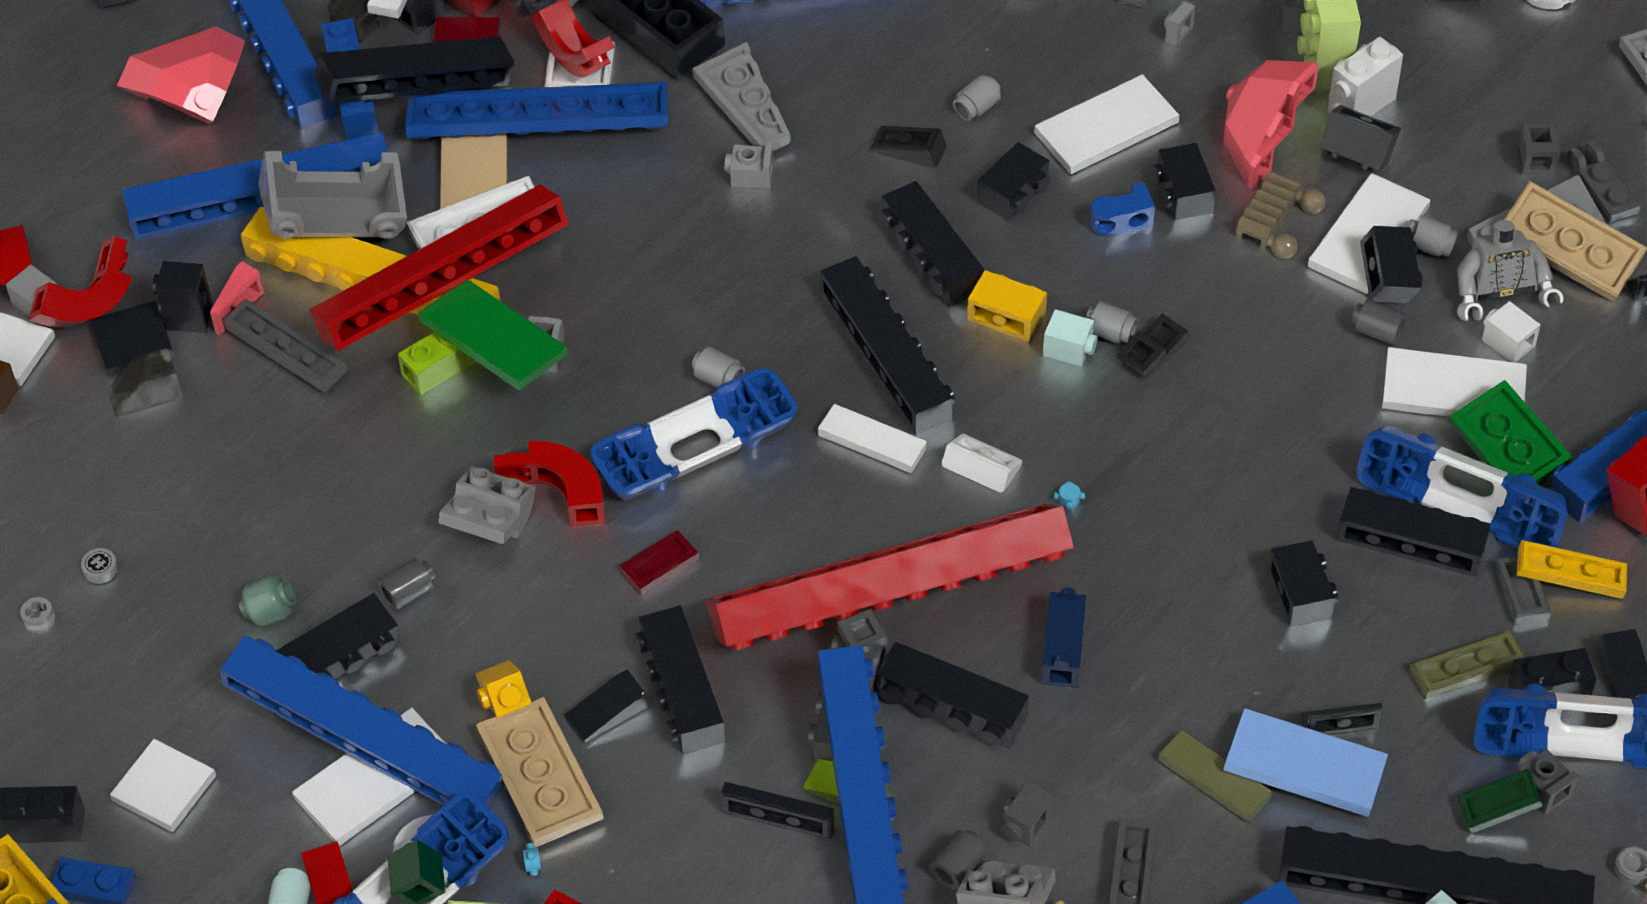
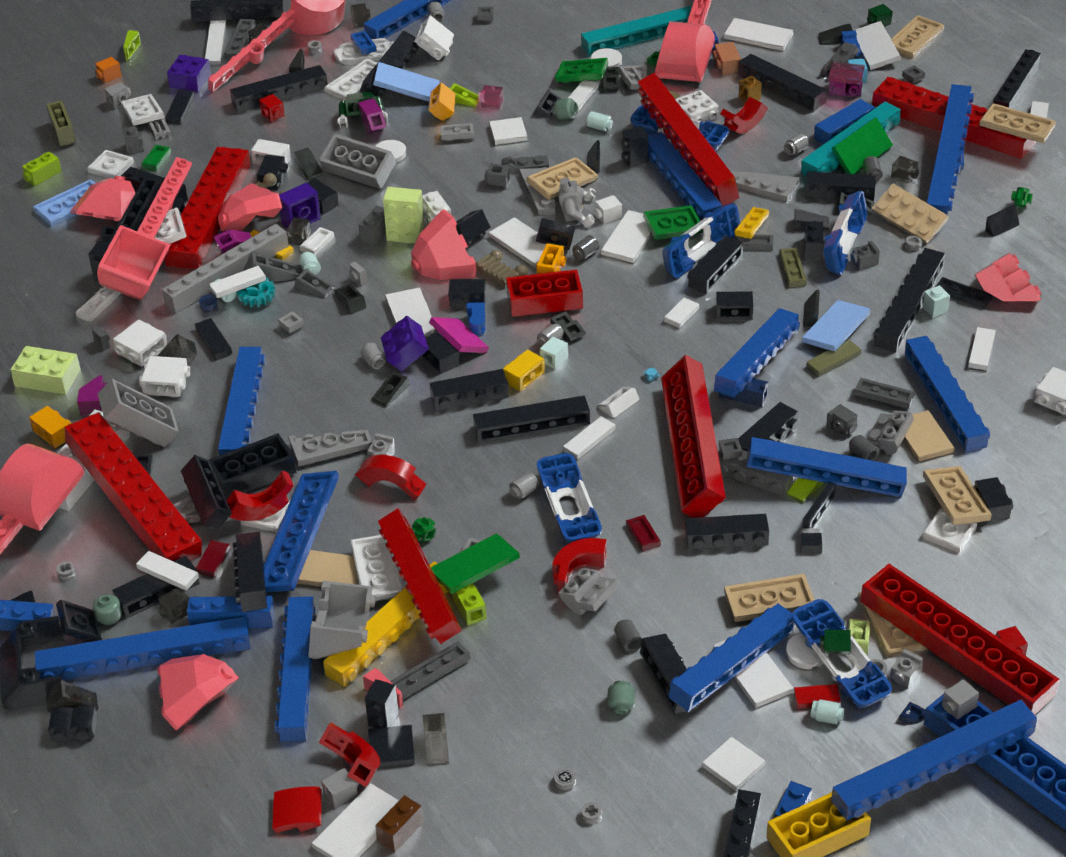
camera: 75 degrees left, 10 degrees down
yellow brick [476,660,532,718] -> none
black slope [565,669,647,743] -> none
light grey brick [1408,215,1458,257] -> none
dark green tile [1457,769,1543,834] -> none
none -> pearl dark grey slope [334,284,366,314]
none -> red arch [355,454,426,500]
none -> dark purple brick [380,315,428,371]
none -> green gear [412,516,436,542]
none -> dark pink tile [429,317,489,353]
none -> red brick [506,269,583,317]
none -> light orange brick [537,244,566,274]
none -> white tile [664,298,699,328]
none -> blue brick [714,308,800,398]
none -> black piece [801,528,823,553]

